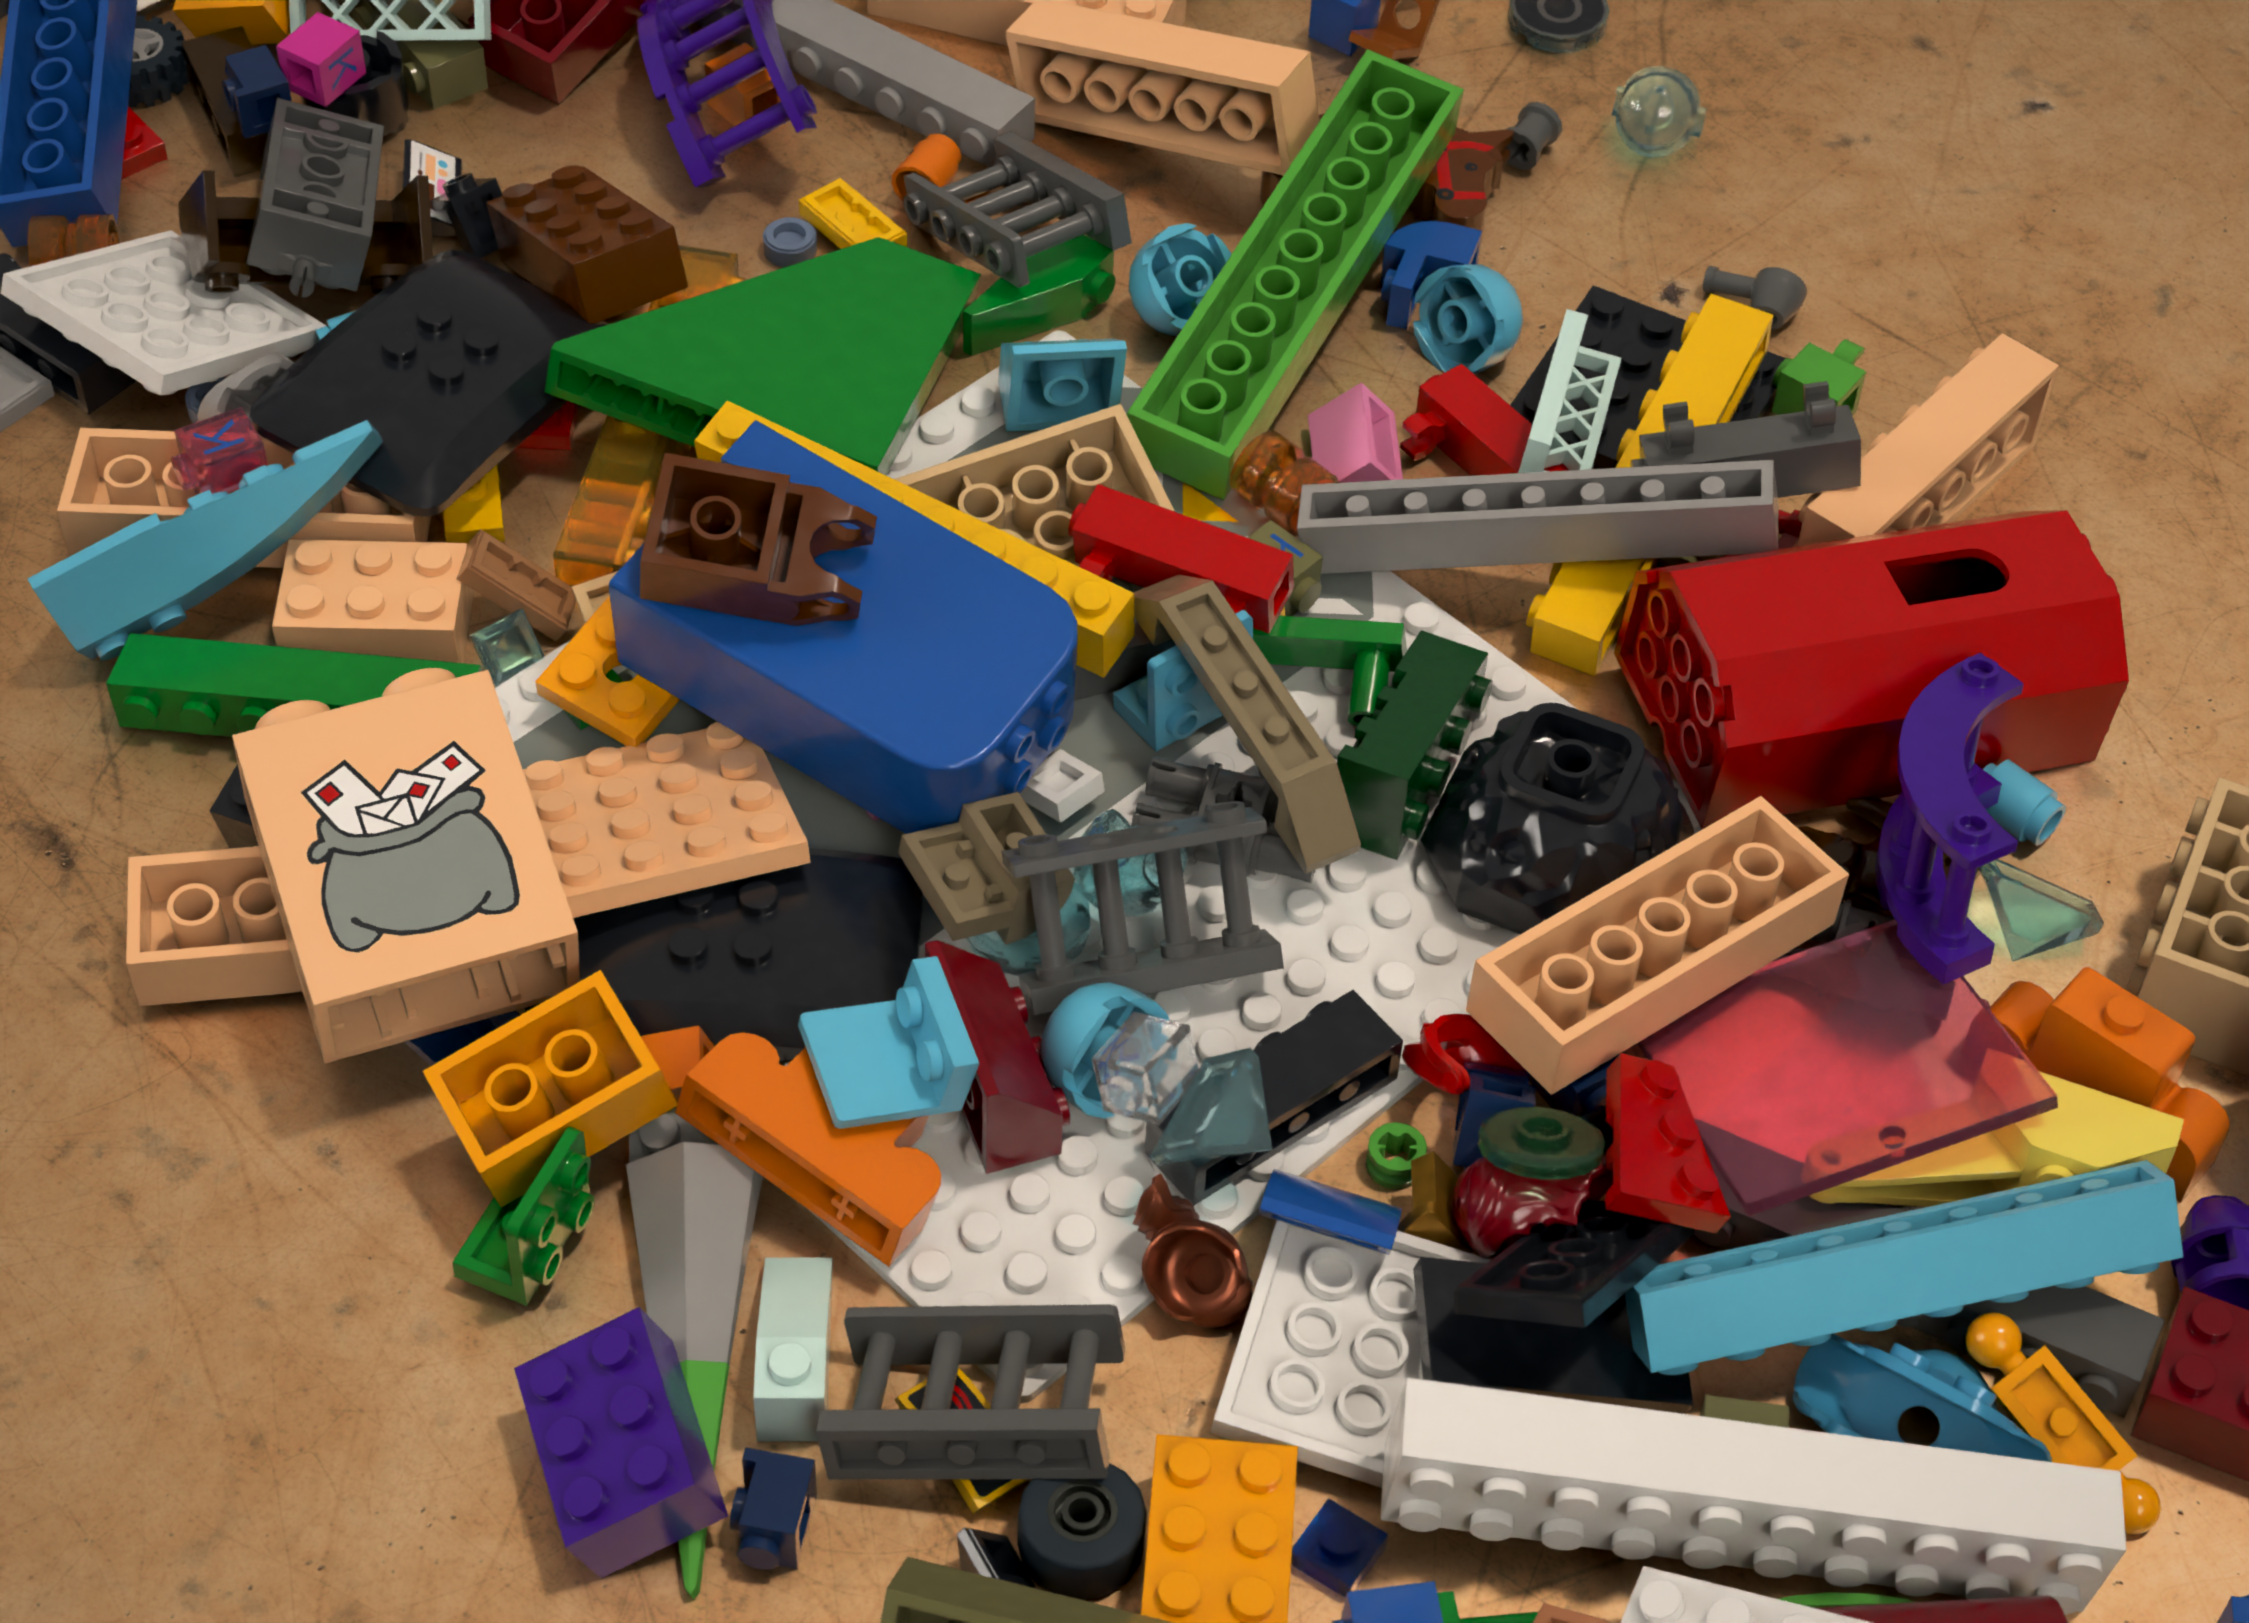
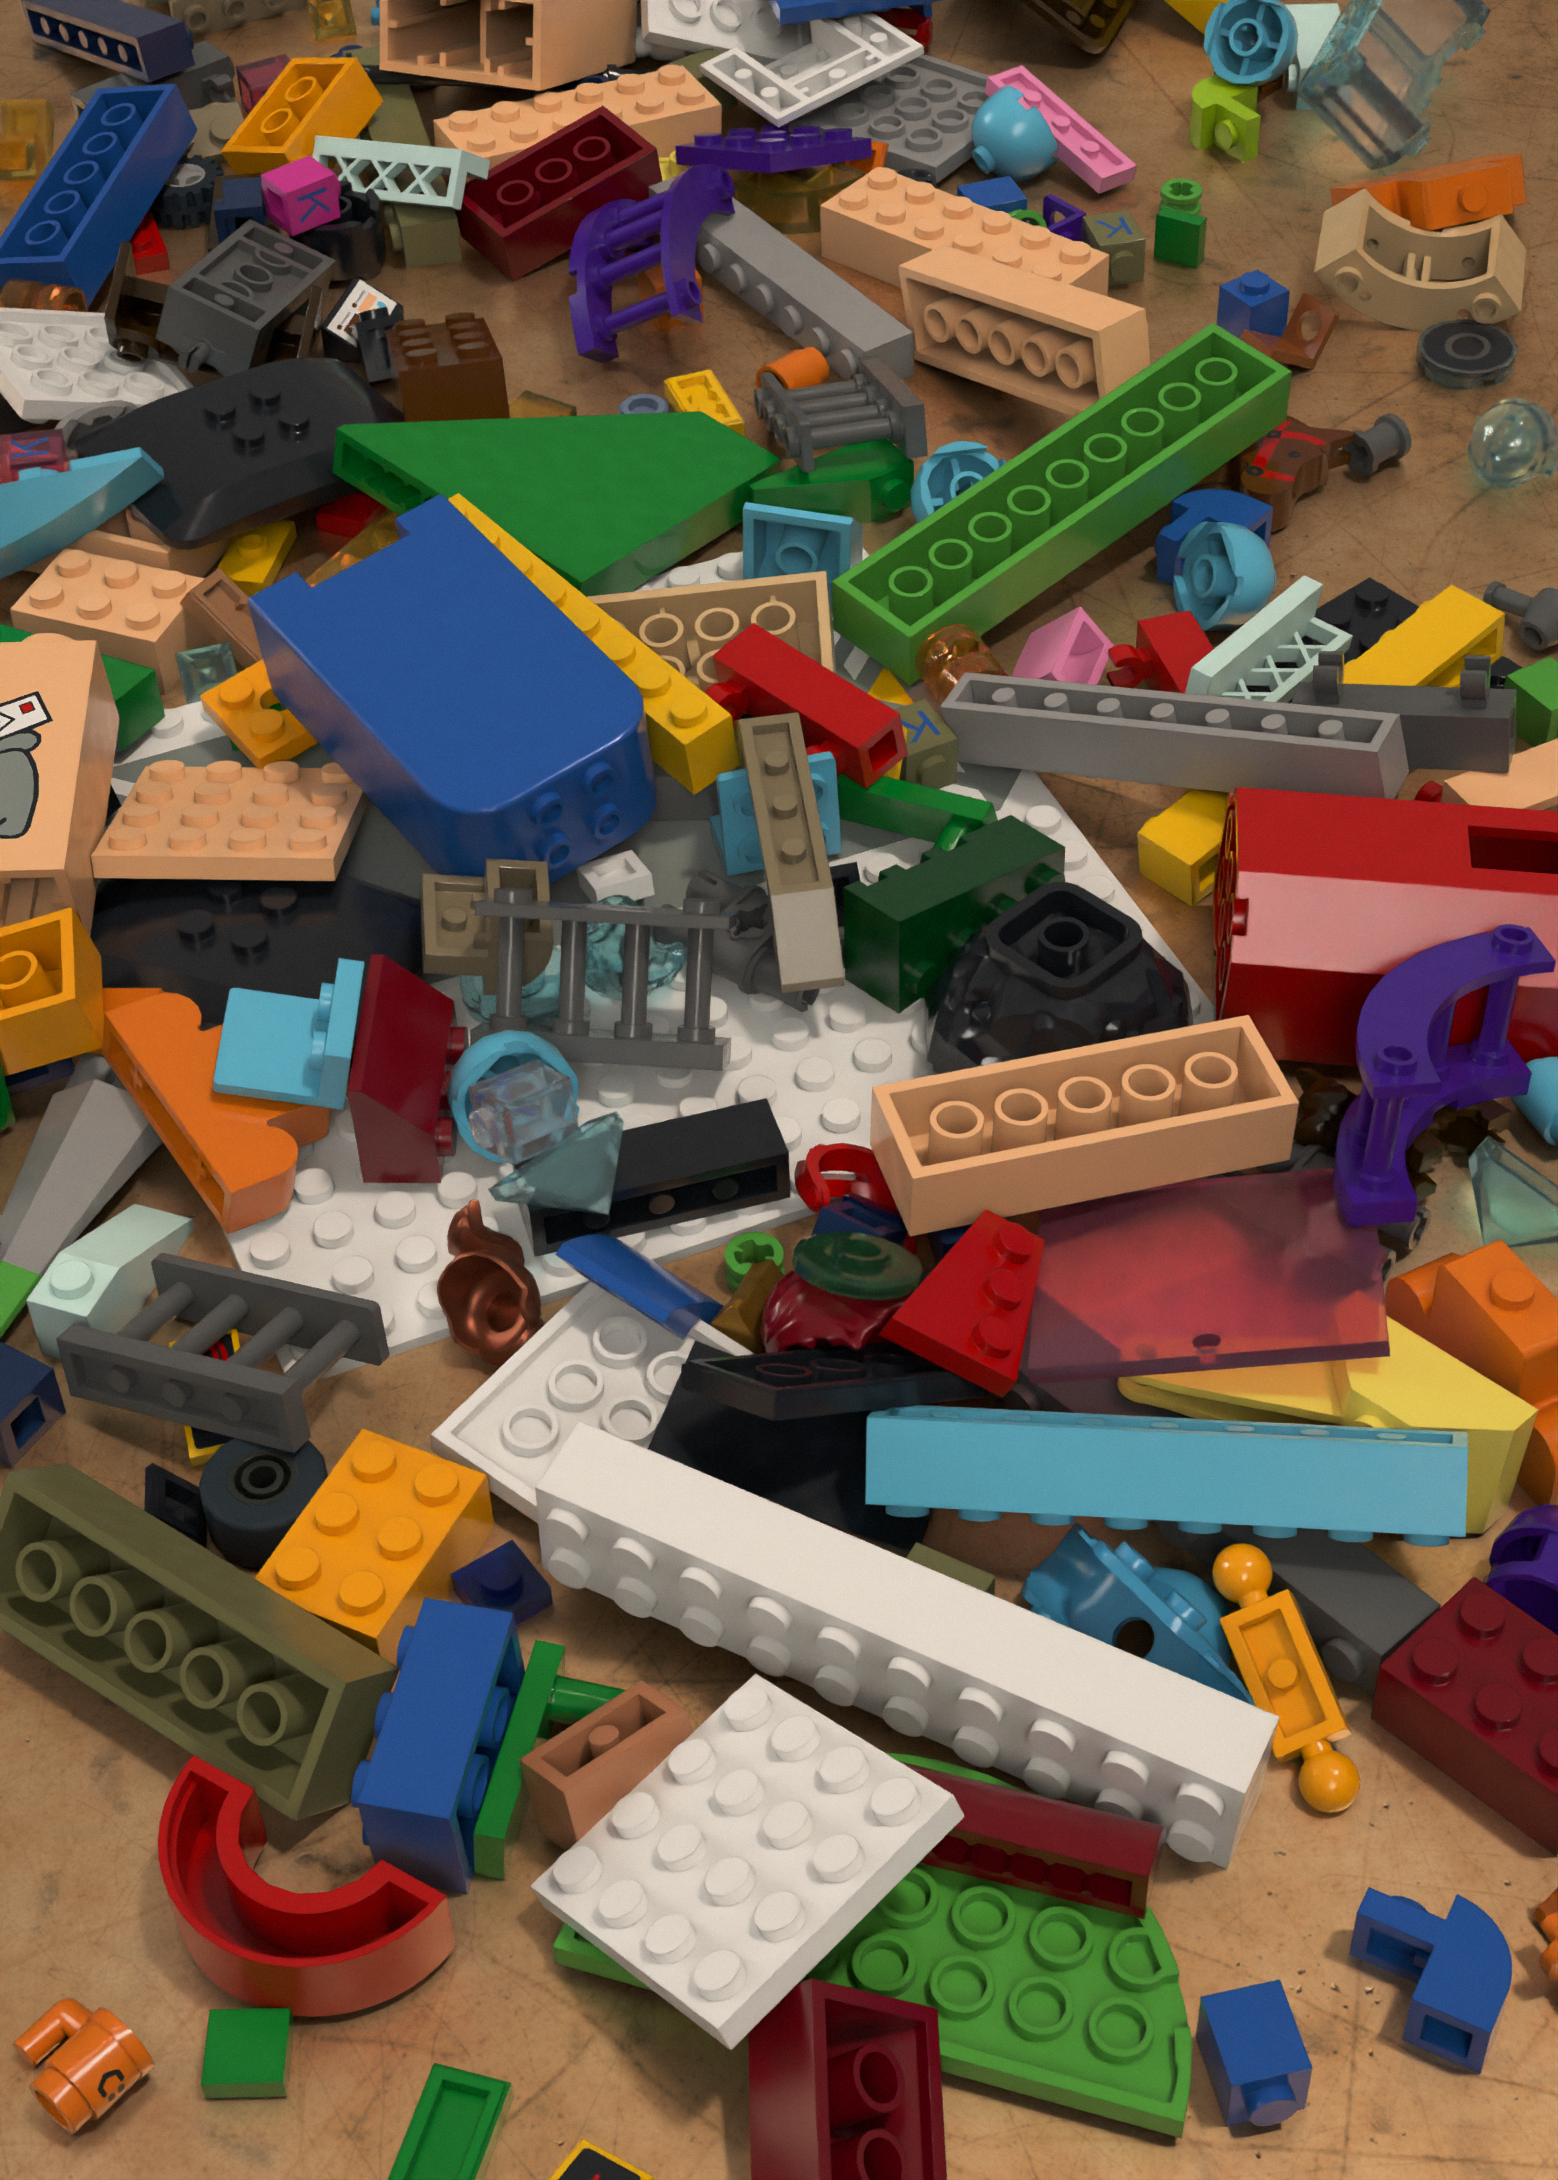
camera: 25 degrees right, 5 degrees down
reddish brown brick [640,452,877,626] -> none

